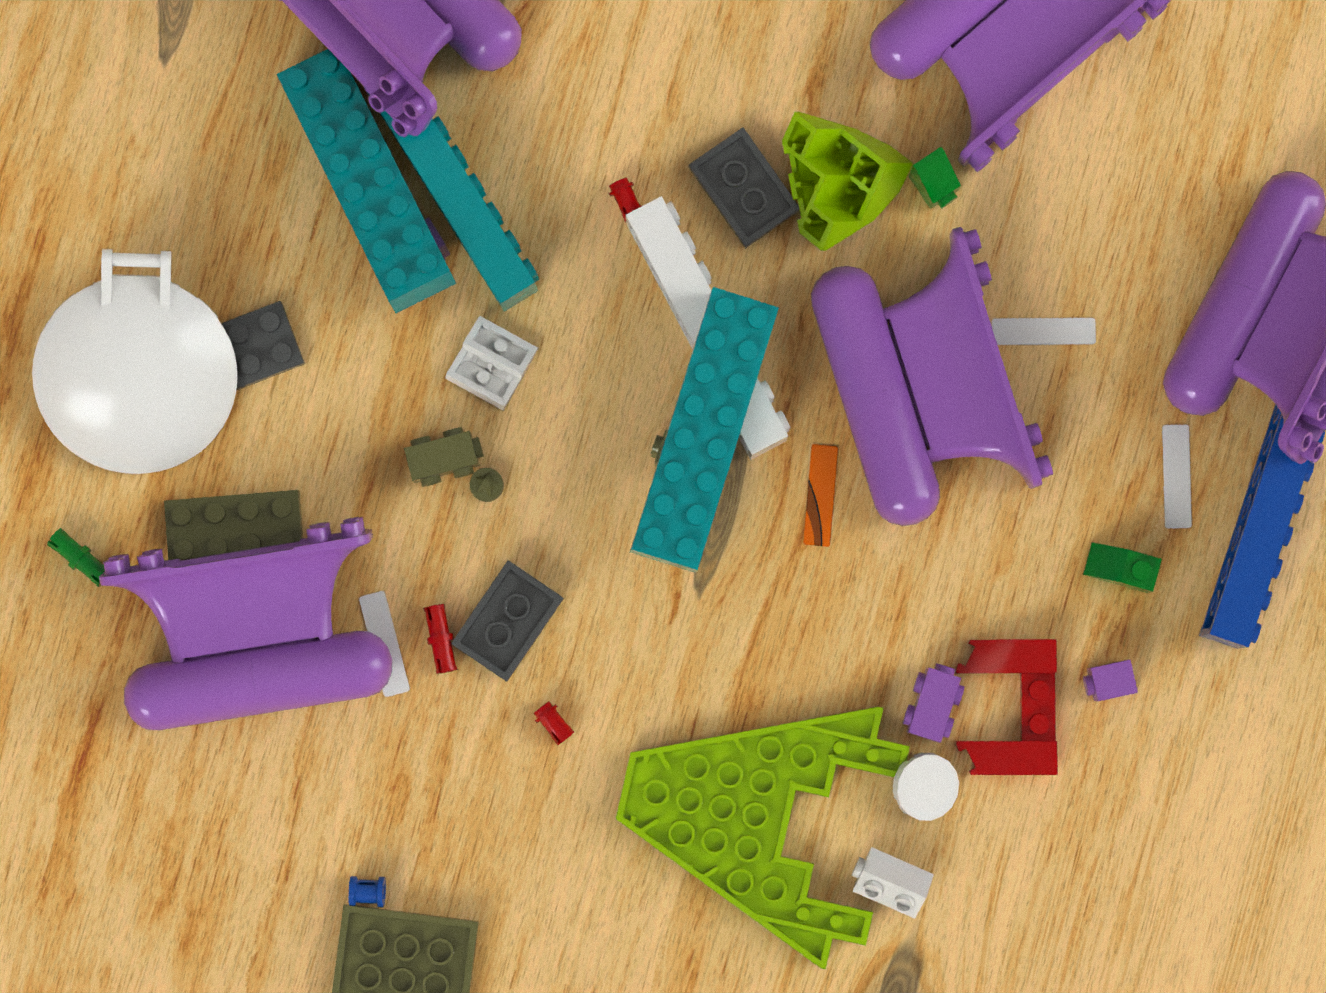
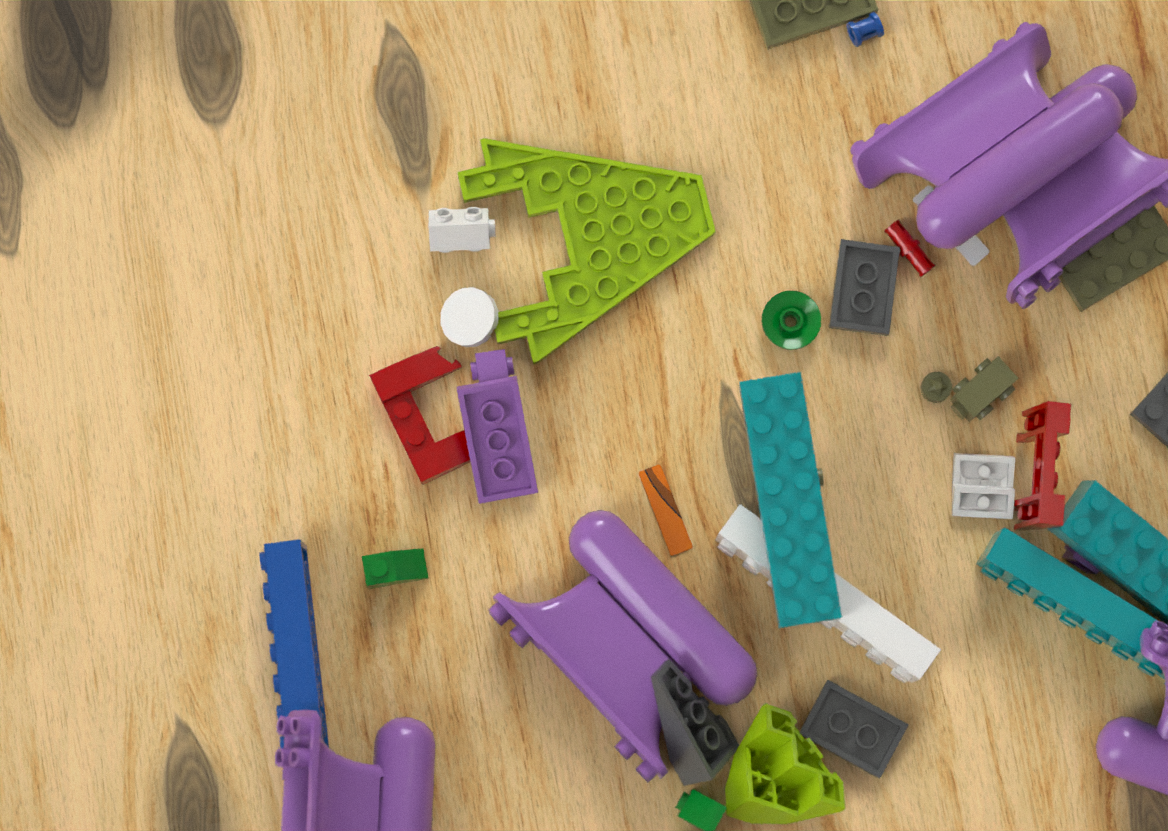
camera: 145 degrees right, 5 degrees down
red pin [533,701,574,746] -> none
red pin [609,177,641,223] -> none
white sticker [992,318,1096,345] -> none
medium lavender brick [1083,659,1138,701] -> none
white sticker [1162,424,1192,528] -> none
none -> medium lavender plate [457,376,538,504]
none -> dark grey wedge [651,660,739,786]
none -> green dish [761,290,821,350]
none -> medium lavender piece [850,22,1123,249]
none -> red wedge [1013,401,1071,531]

